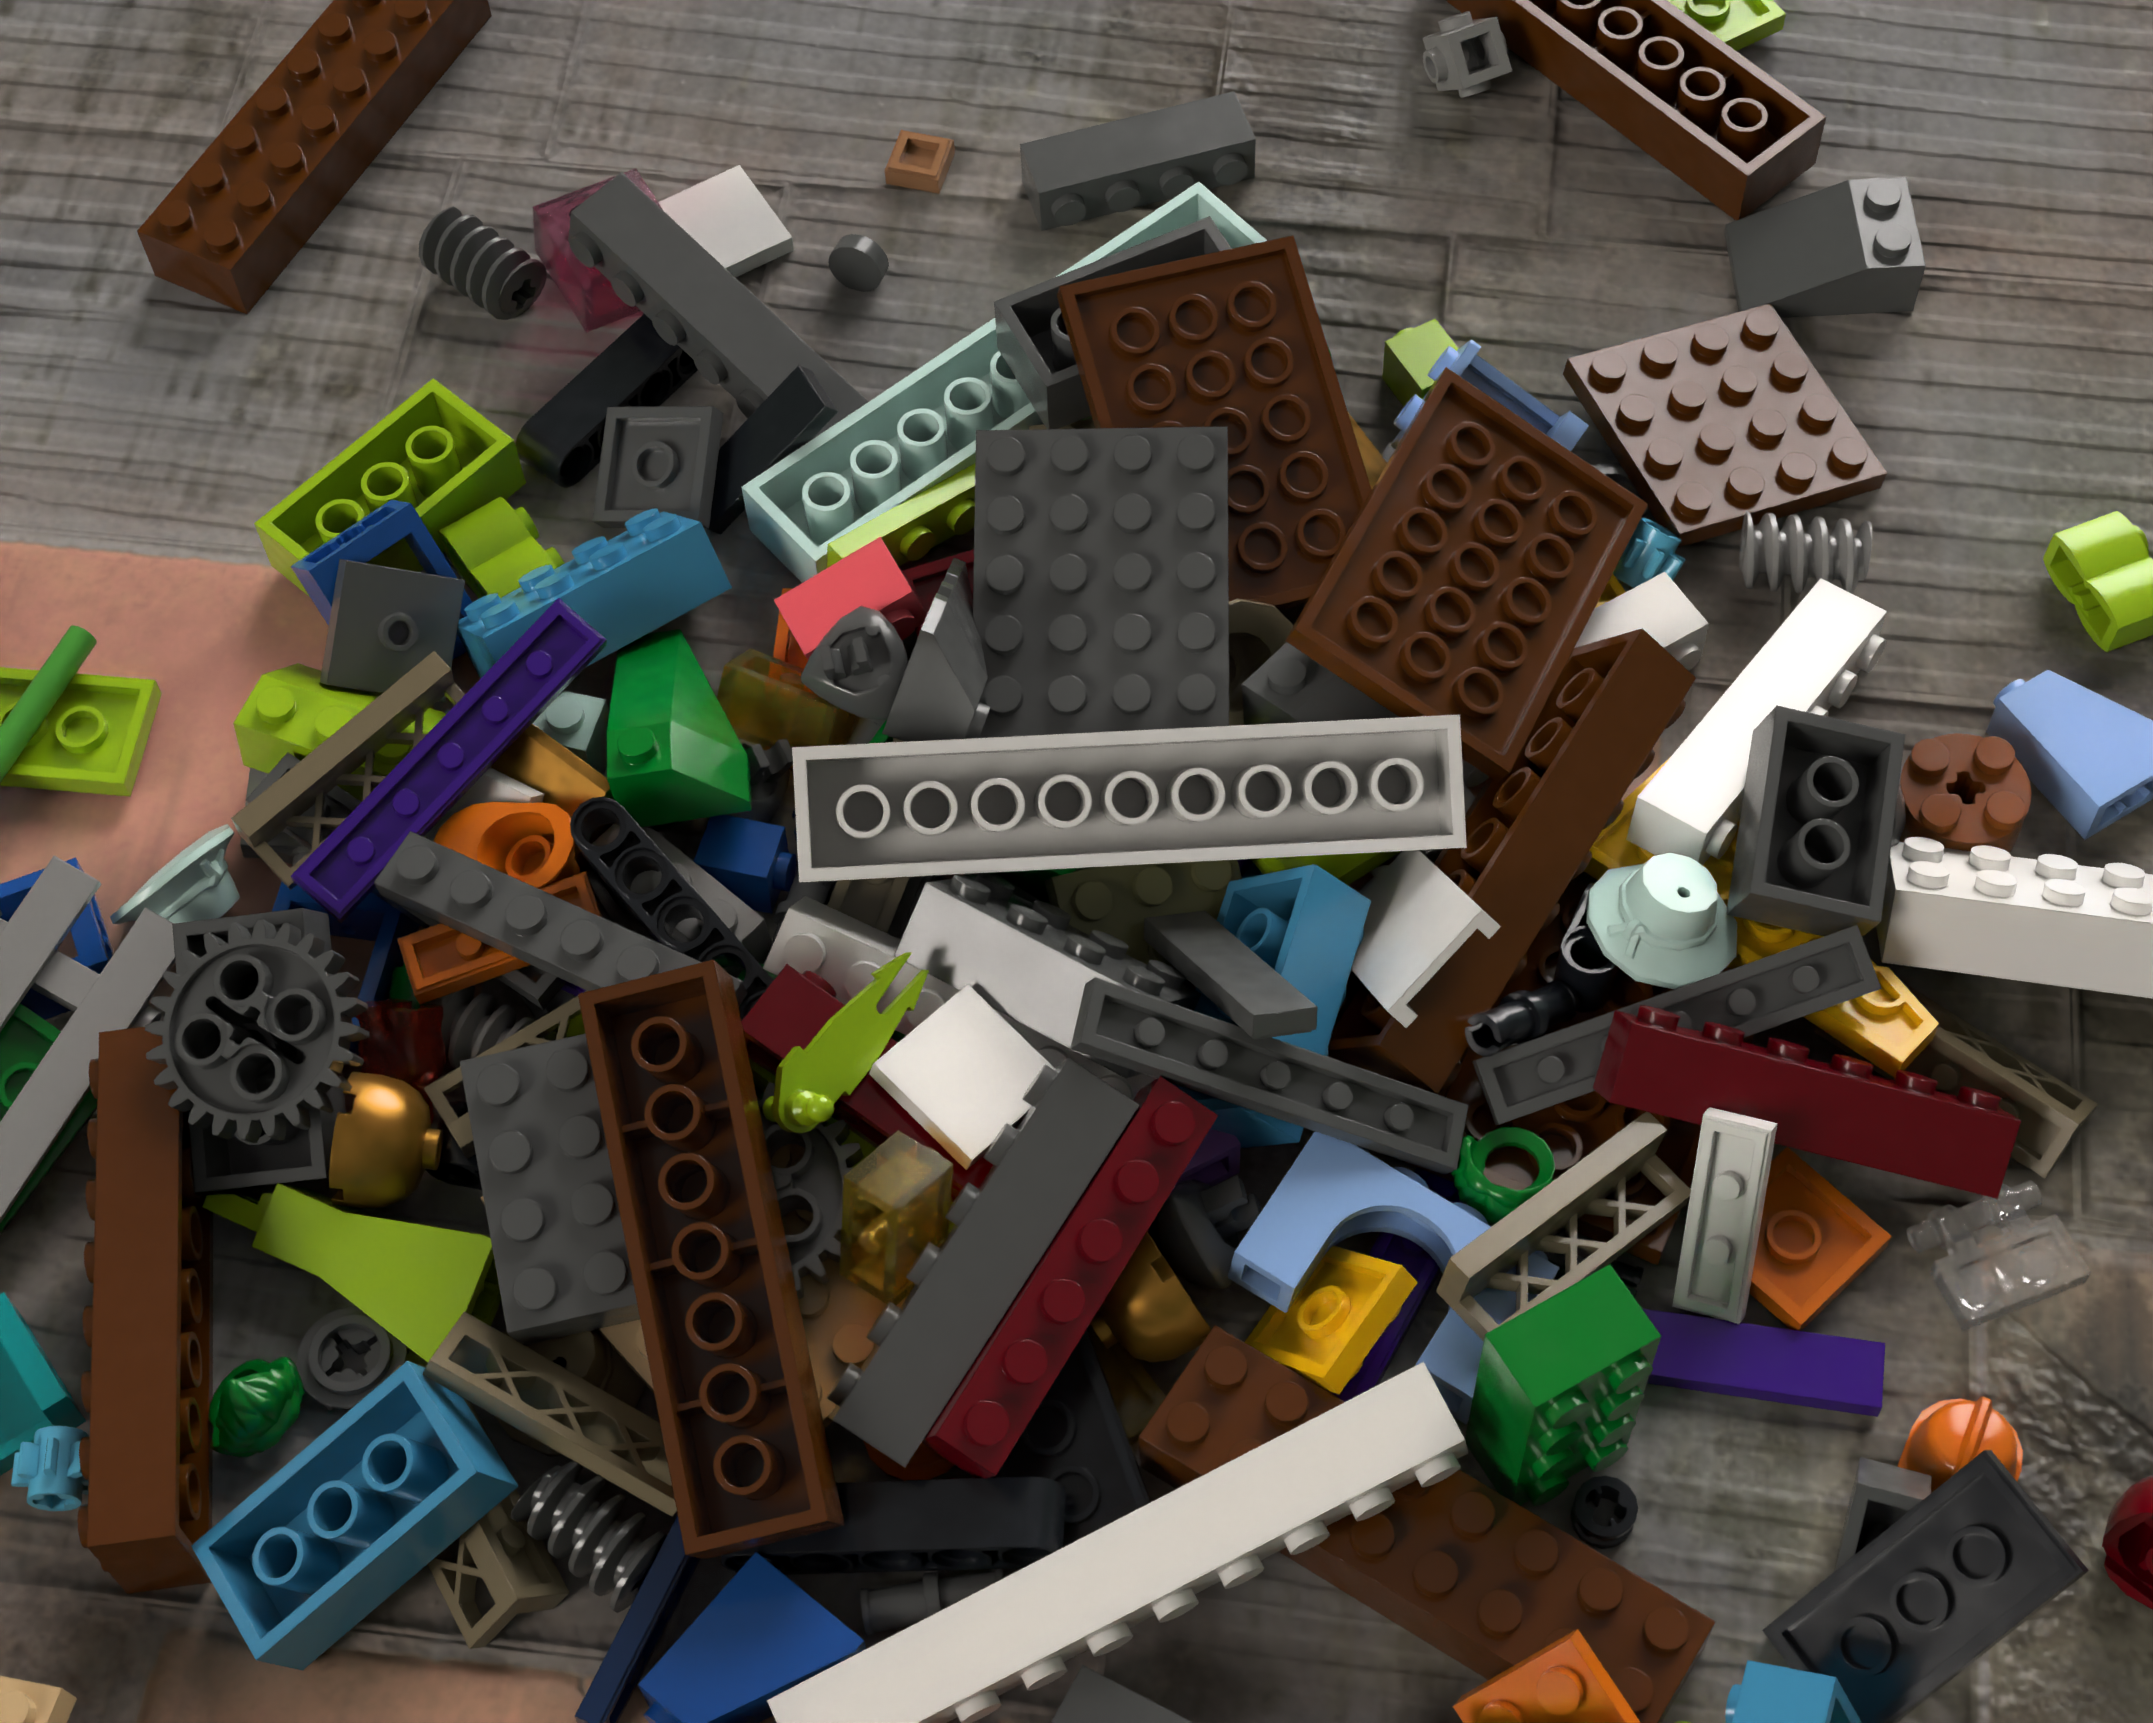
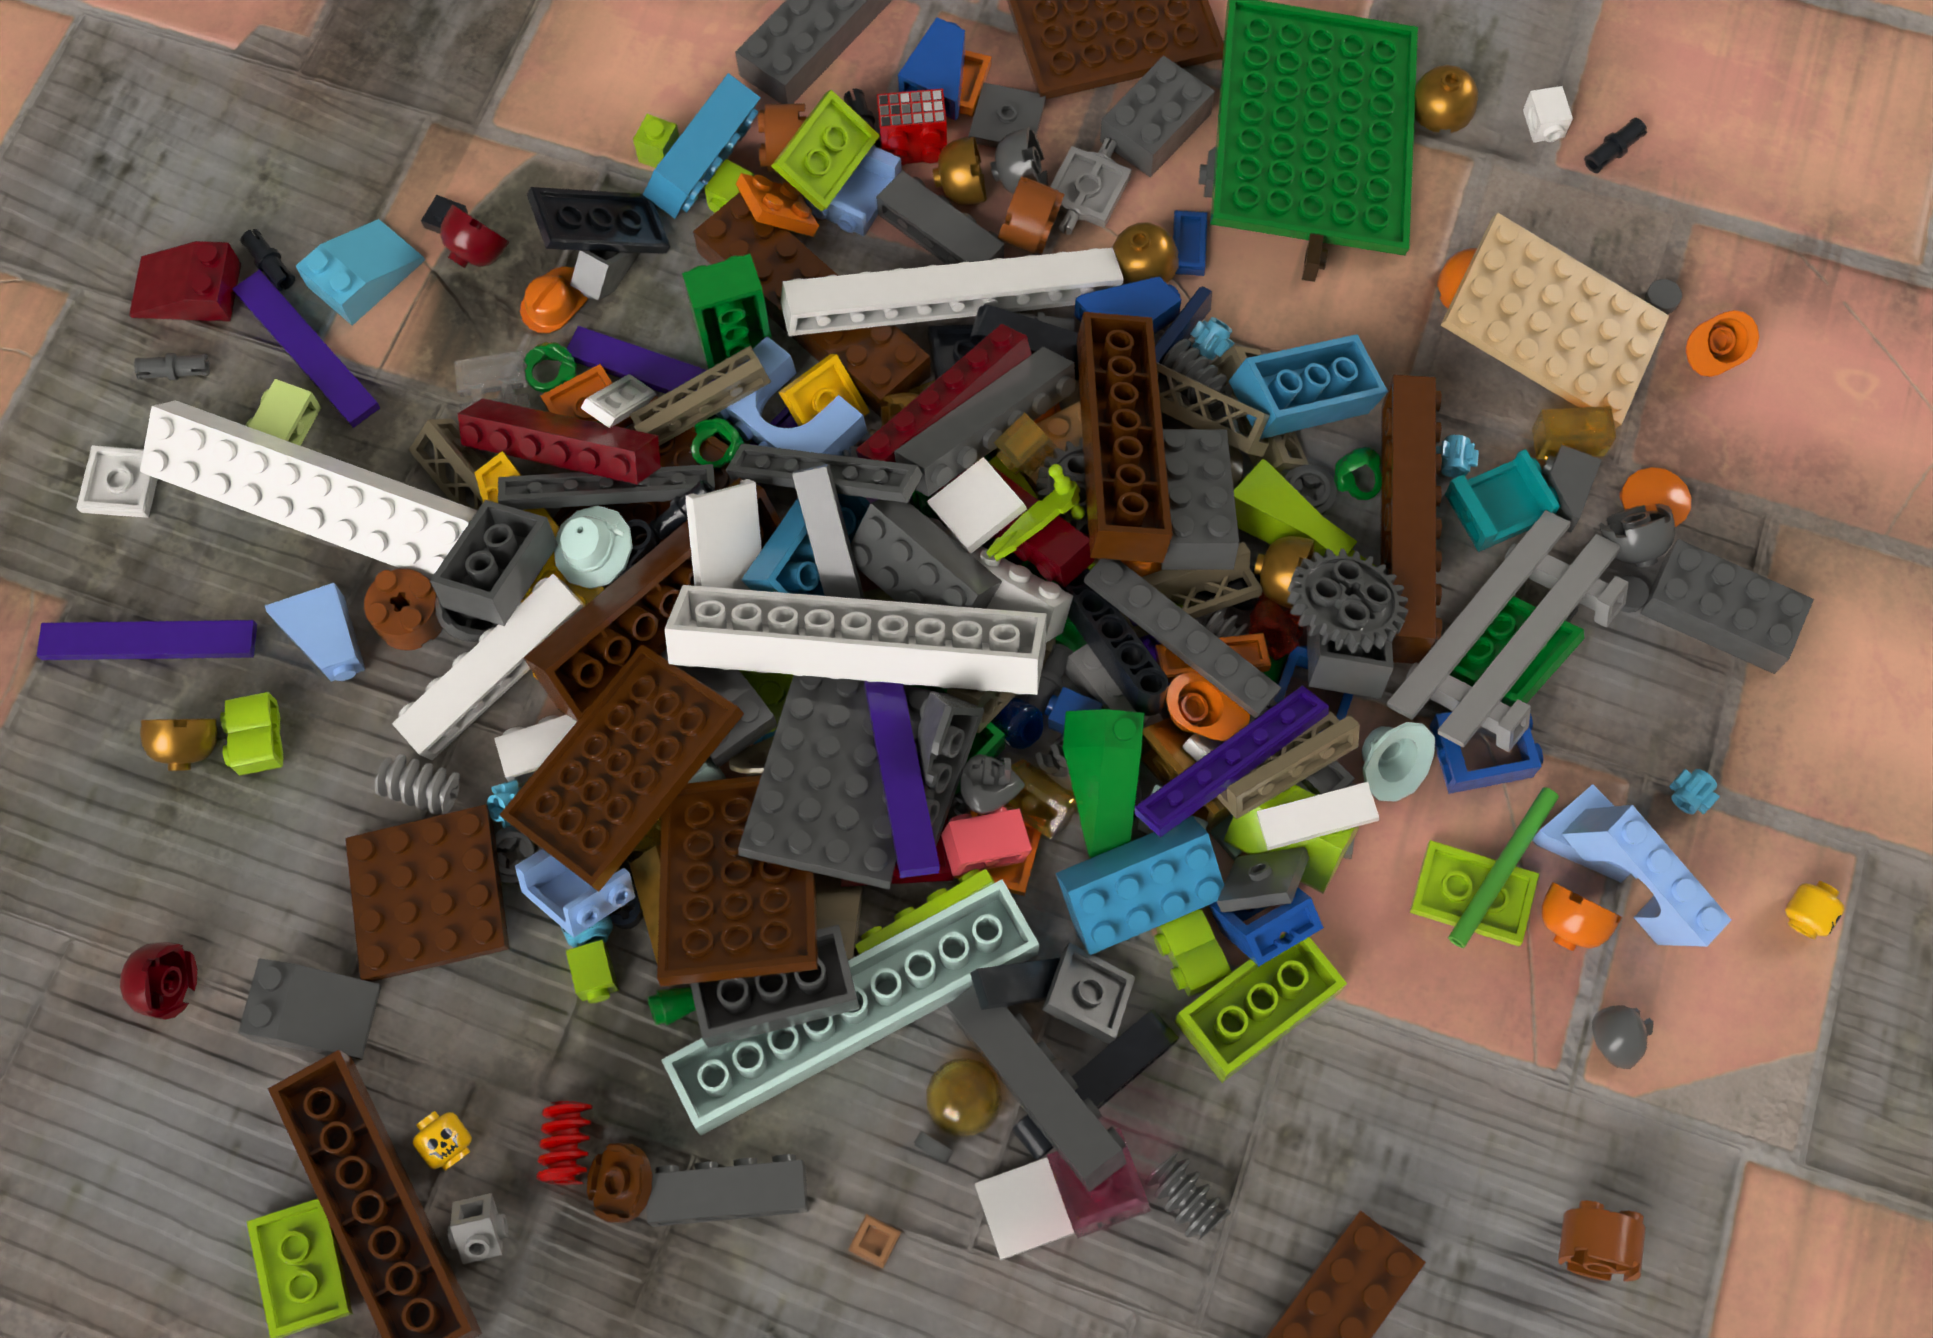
camera: 170 degrees left, 10 degrees up
none -> dark red cylinder [120,942,198,1020]
none -> yellow head [412,1111,472,1171]
none -> green piece [524,341,577,393]
none -> red piece [536,1101,593,1185]
none -> reddish brown tile [587,1143,653,1223]
none -> dark purple tile [864,680,940,878]
none -> clear yellow cylinder [926,1058,1002,1137]
none -> medium azure gear [1190,317,1234,360]
none -> white tile [1257,782,1379,850]

